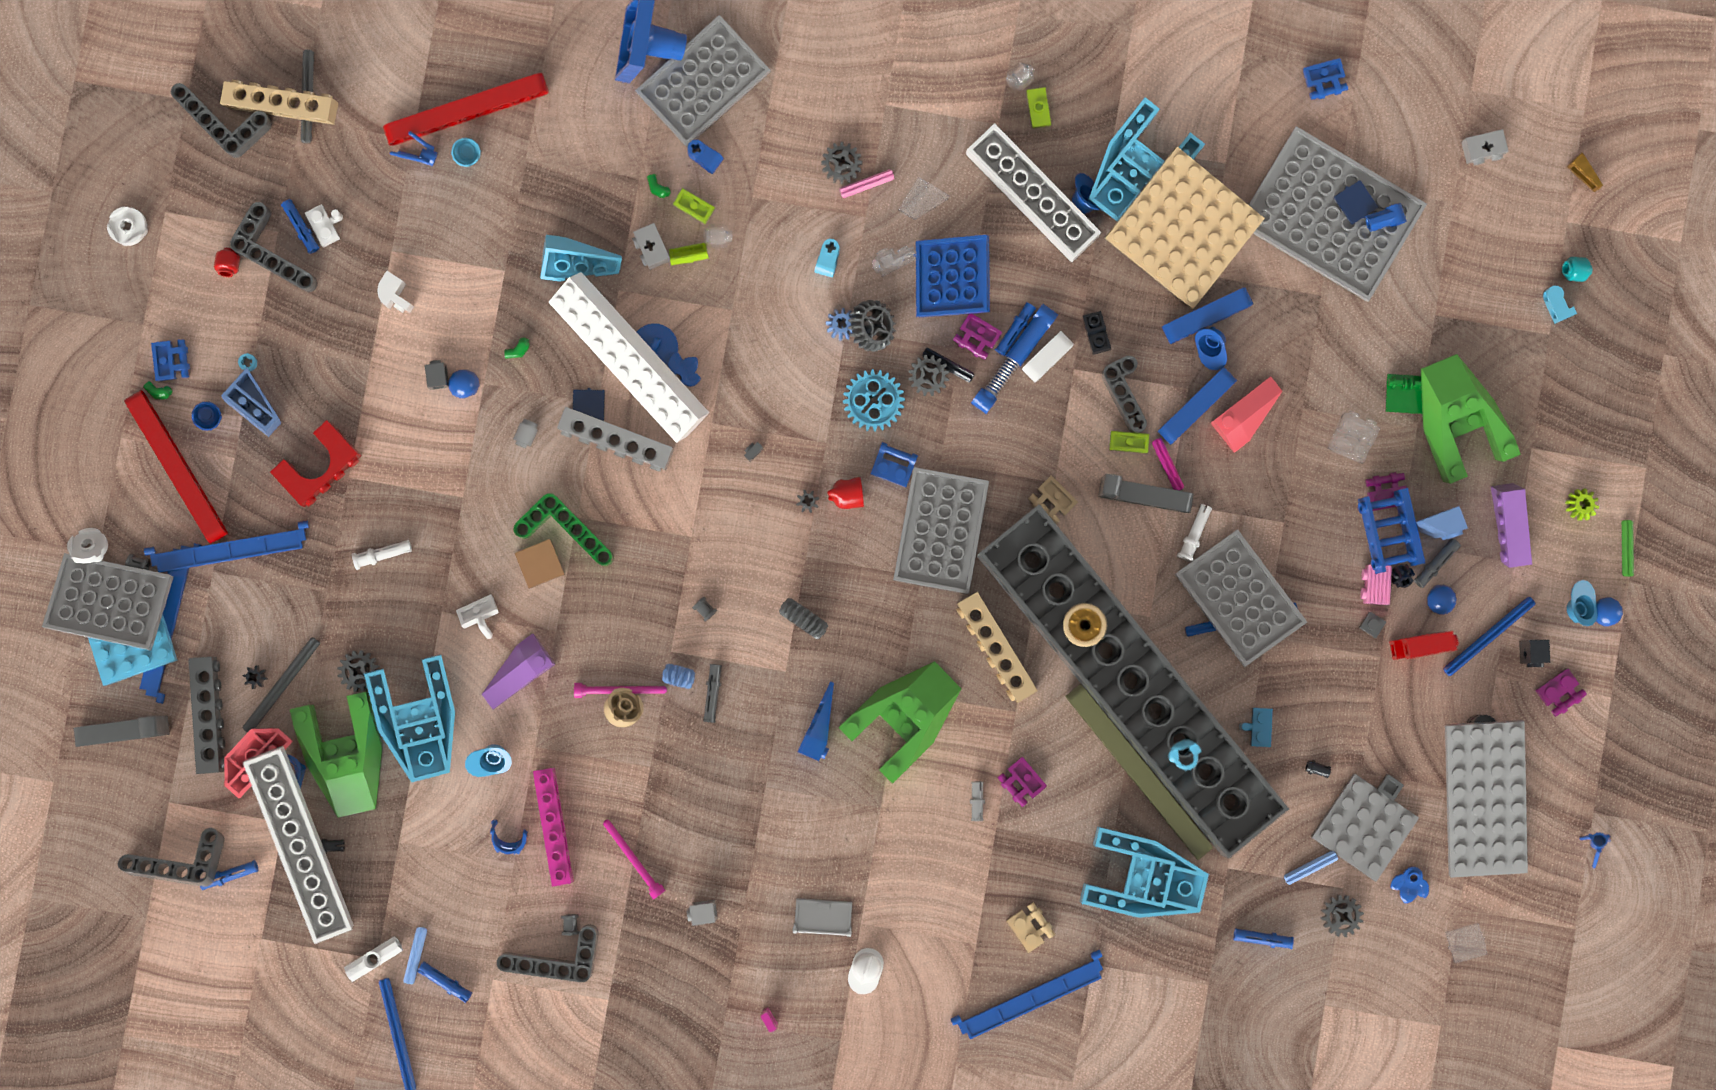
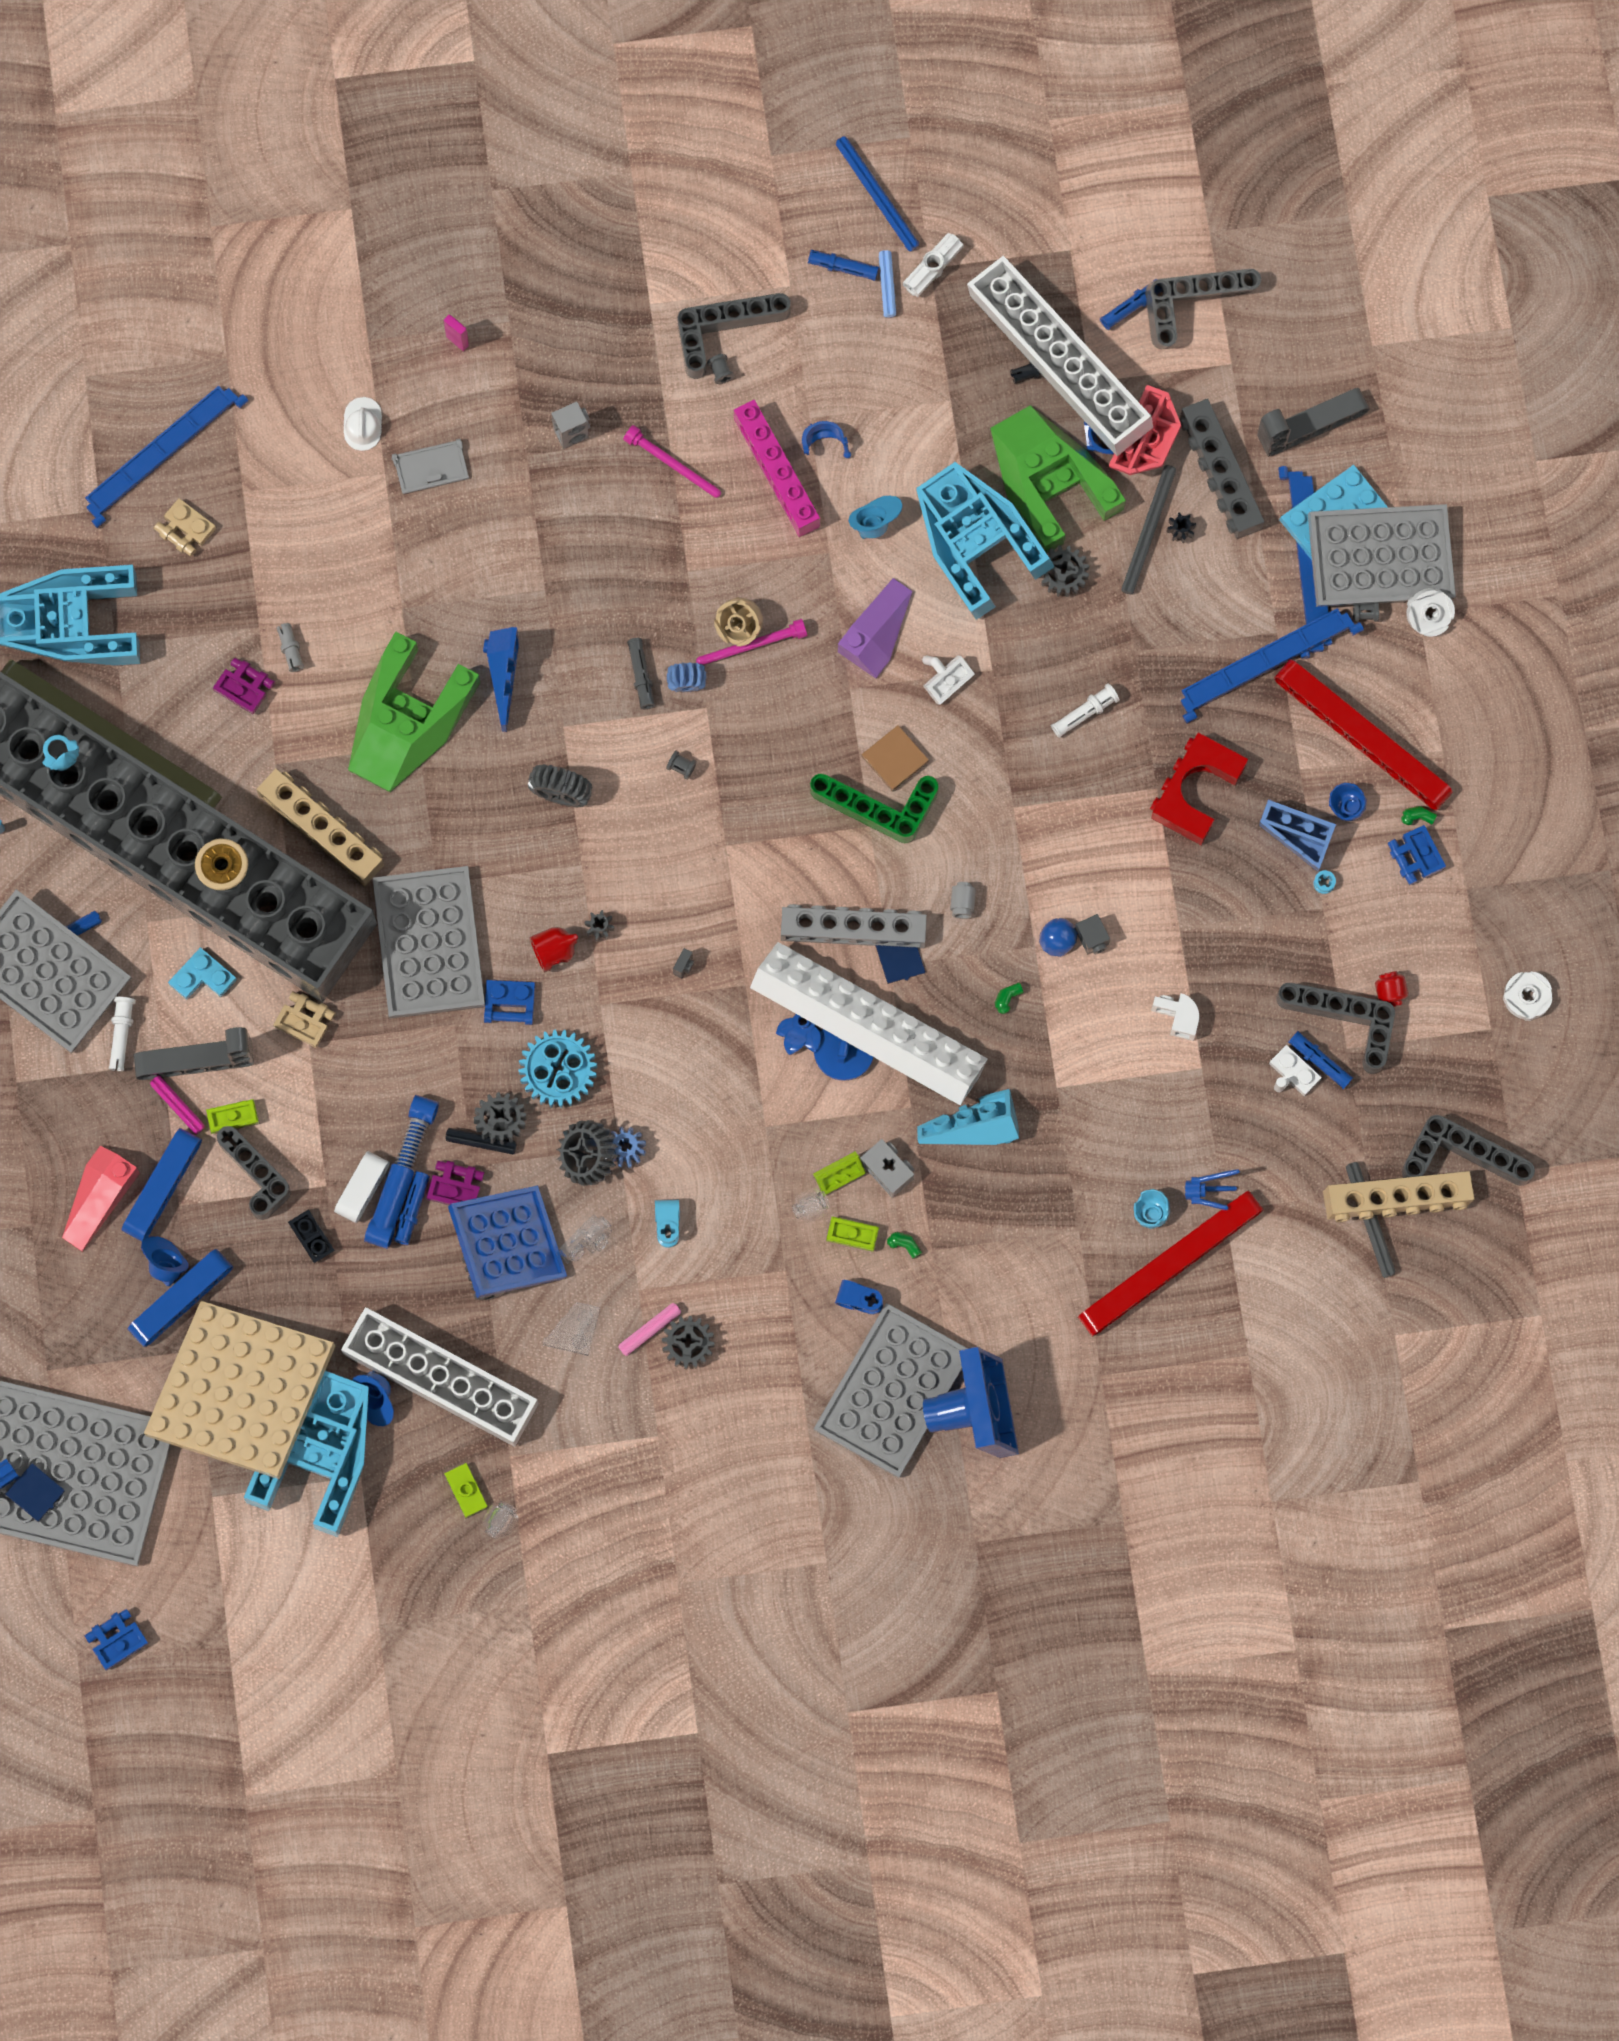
camera: 160 degrees right, 10 degrees down
none -> medium azure plate [168,947,237,1000]

